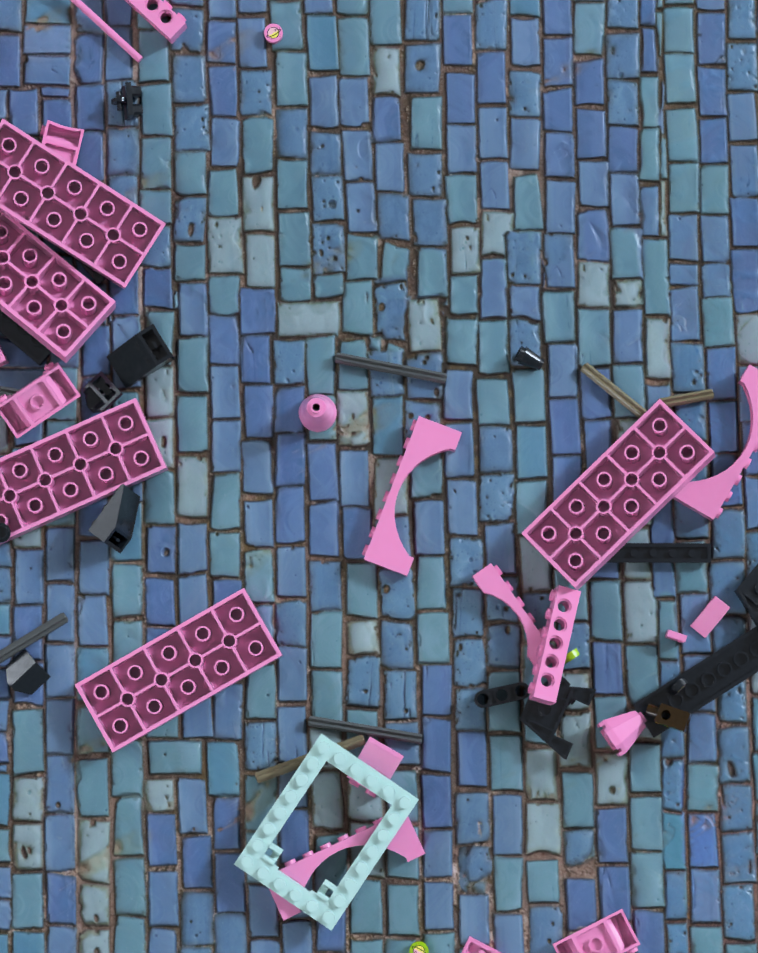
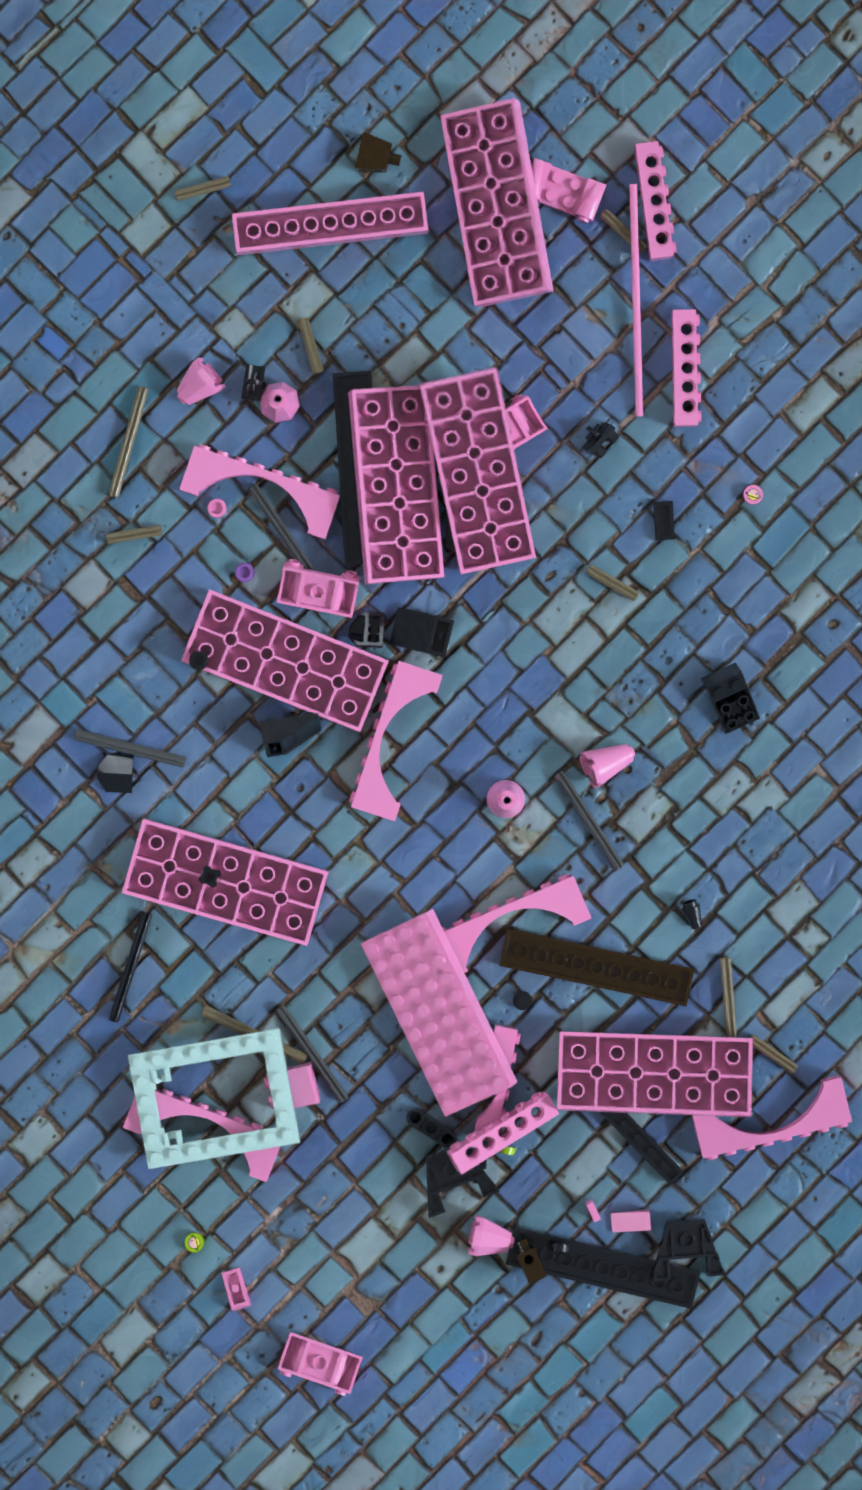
camera: 45 degrees right, 5 degrees up
none -> black axle [109,912,152,1023]
none -> black plate [199,866,221,888]
none -> bright pink arch [349,661,443,821]
none -> bright pink brick [361,909,517,1117]
none -> dark brown plate [499,928,695,1007]
none -> black plate [513,991,532,1010]
none -> bright pink cone [580,744,635,788]
none -> dark tan axle [586,565,639,601]
none -> black tile [653,501,675,541]
none -> black slope [701,662,760,734]

